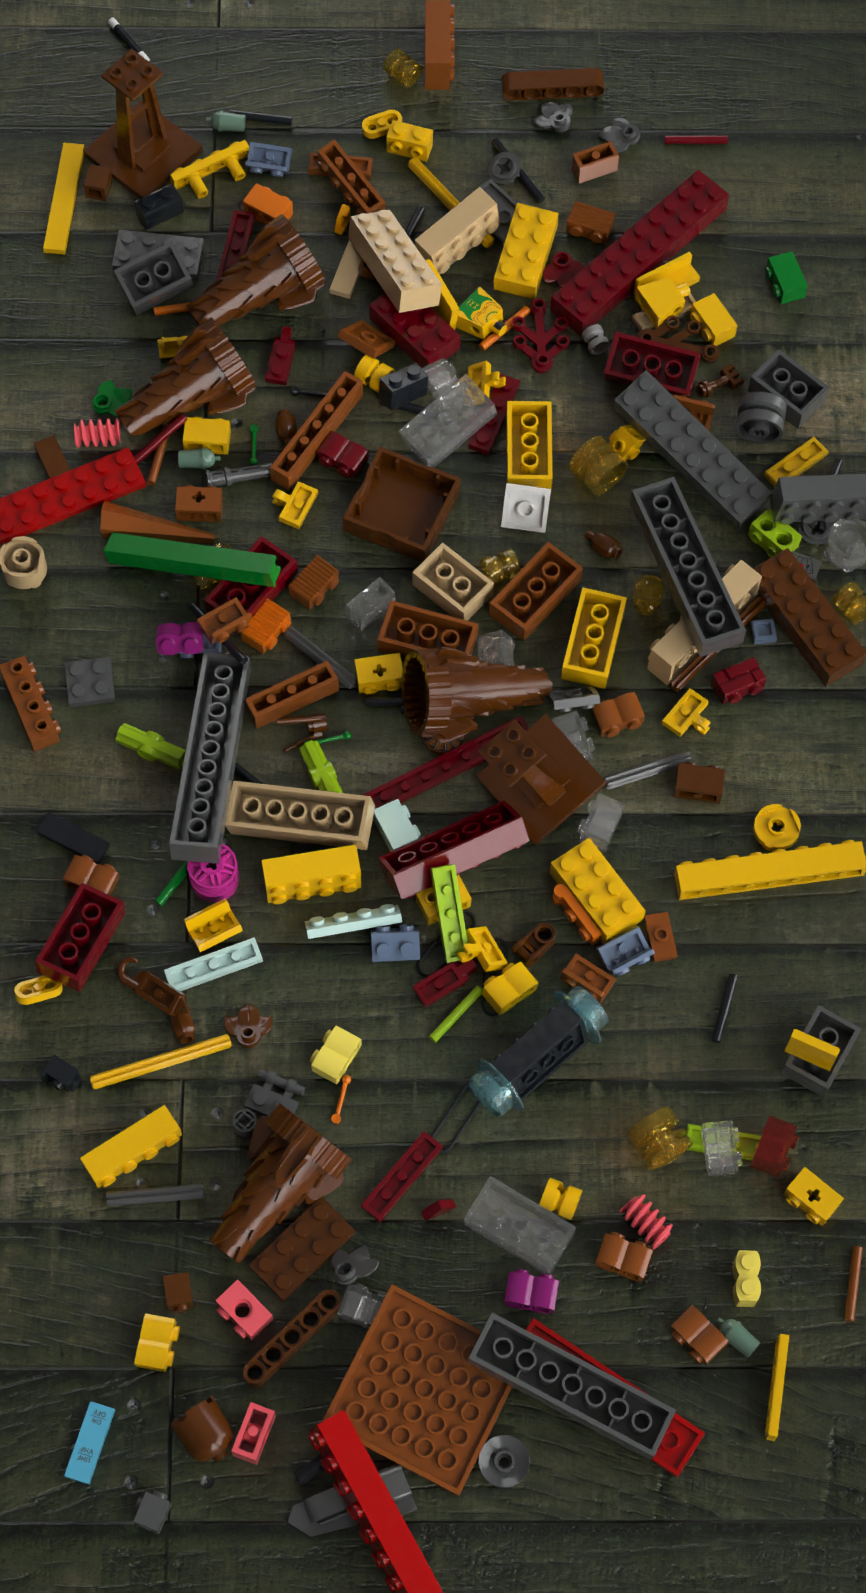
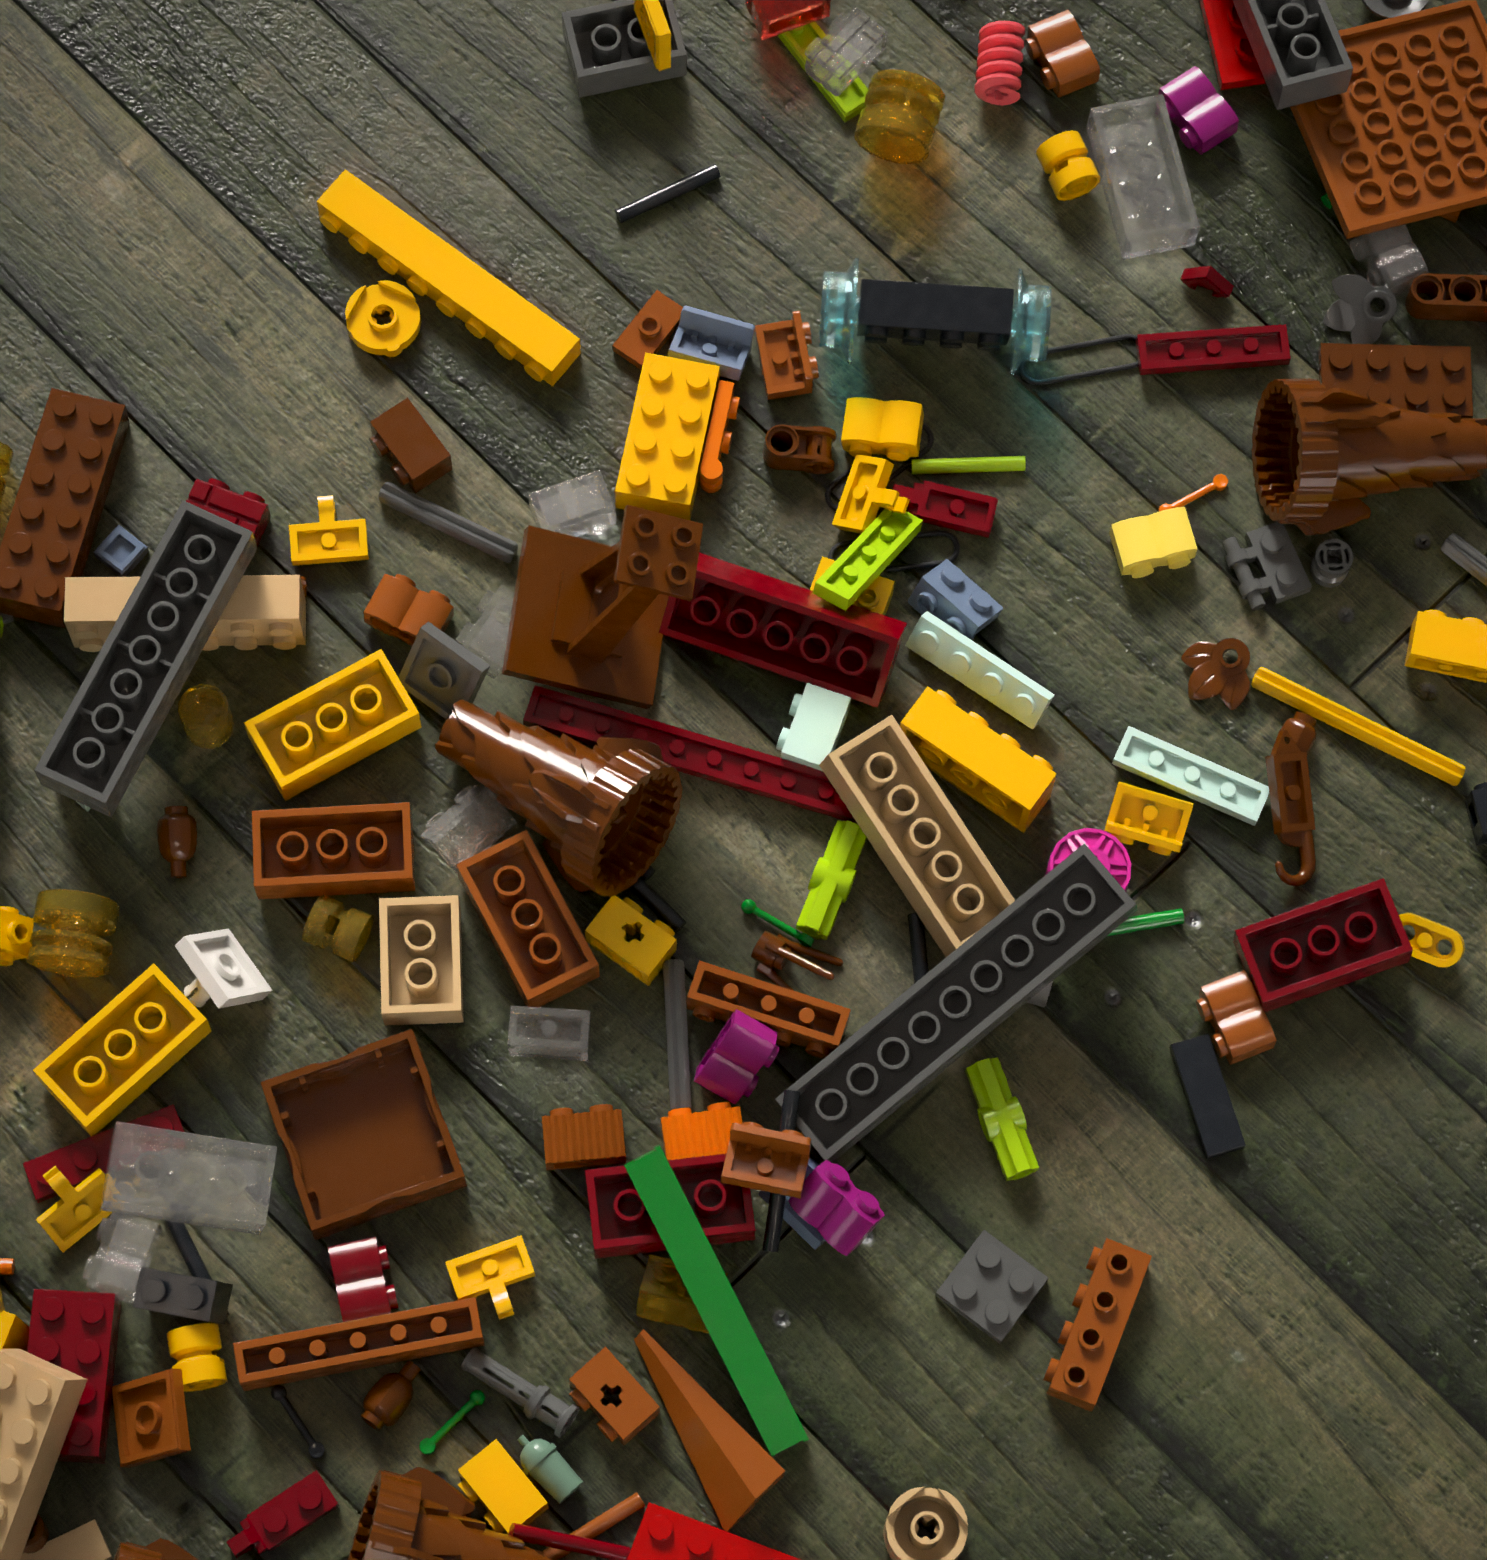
camera: 135 degrees left, 5 degrees up
none -> magenta brick [694,1009,779,1104]

